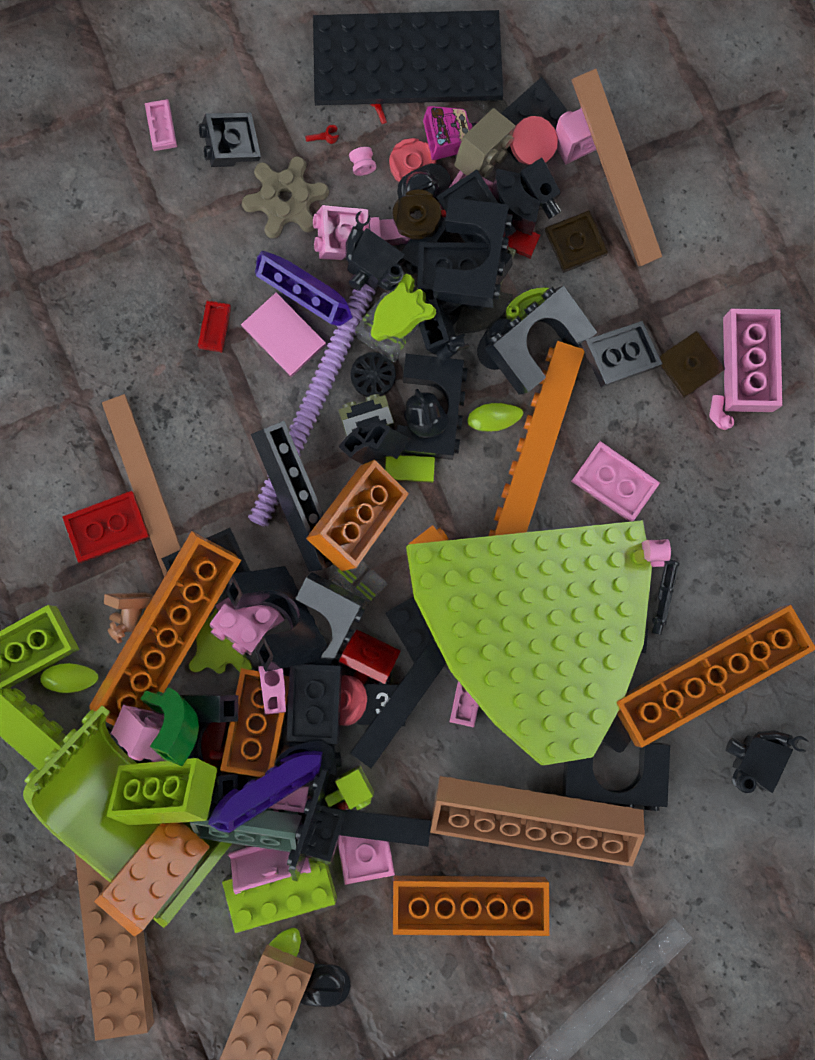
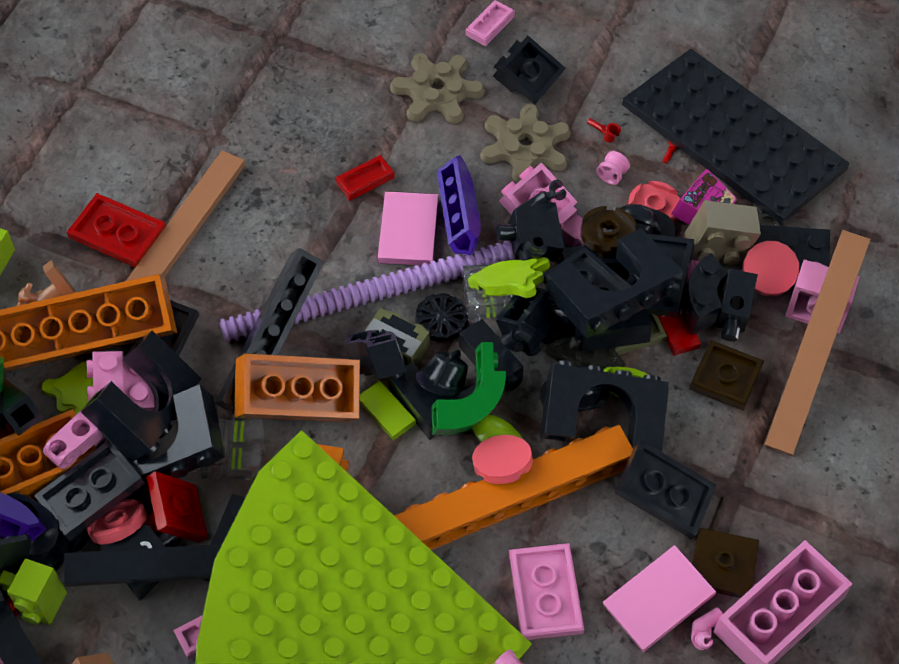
camera: 50 degrees right, 25 degrees down
none -> dark tan plate [390,53,485,124]
none -> green arch [432,342,506,435]
none -> coral tile [472,435,533,484]
none -> bright pink tile [603,545,716,653]

